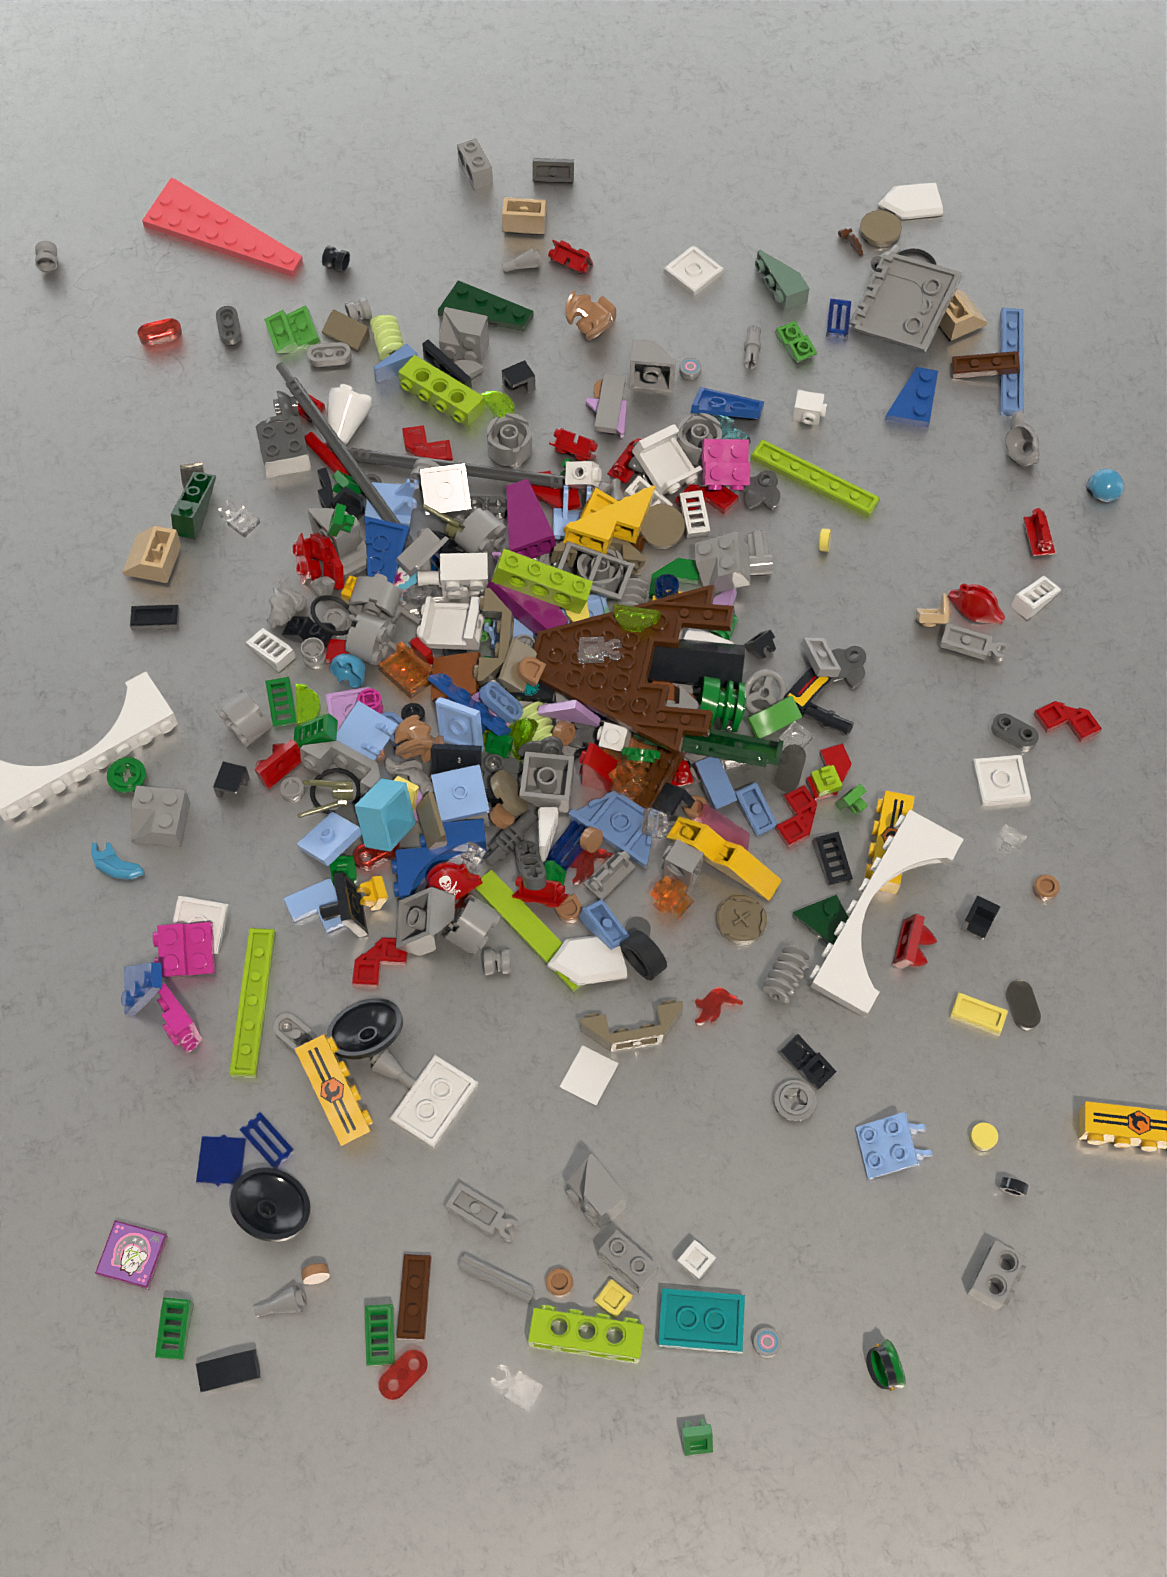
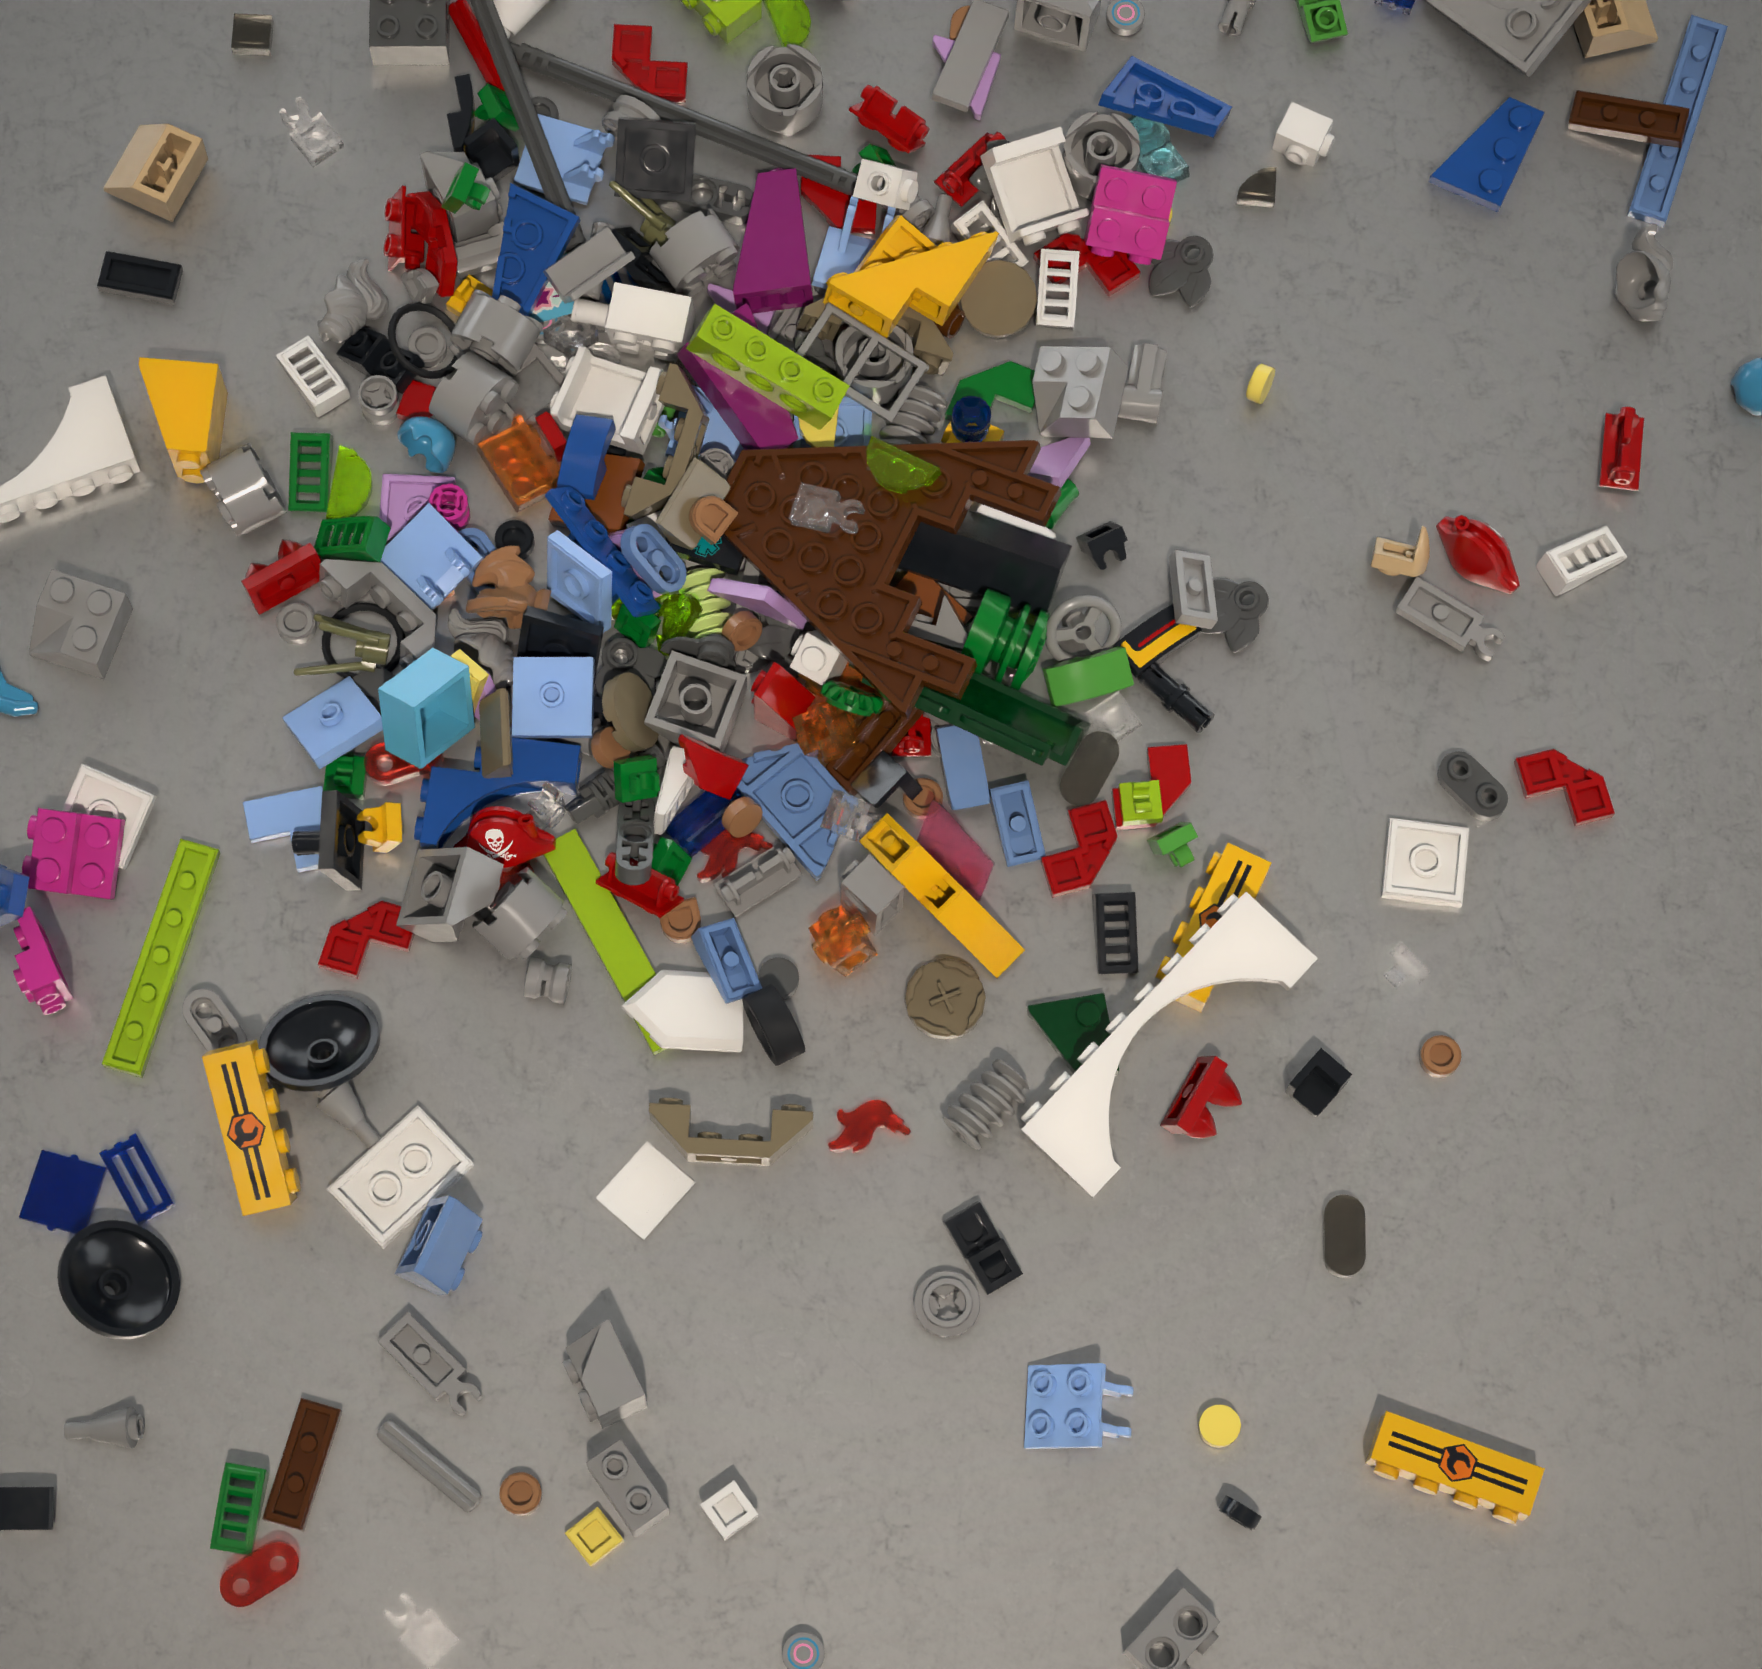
camera: 10 degrees right, 10 degrees up
green gear [107,757,147,795] -> none
dark green slope [171,471,216,539] -> none
black panel [213,761,250,798] -> none
medium nougat tile [301,1263,330,1285] -> none
lime brick [528,1305,644,1364] -> none
teal plate [658,1288,745,1354] -> none
lime tile [751,439,880,518] -> none
light yellow tile [950,992,1008,1036] -> none
none -> yellow slope [138,357,228,484]
none -> medium blue slope [395,1195,483,1296]
none -> blue slope [557,414,616,500]
none -> green tile [613,755,660,803]
none -> red slope [678,734,749,800]
none -> clear smoke tile [1236,167,1277,208]

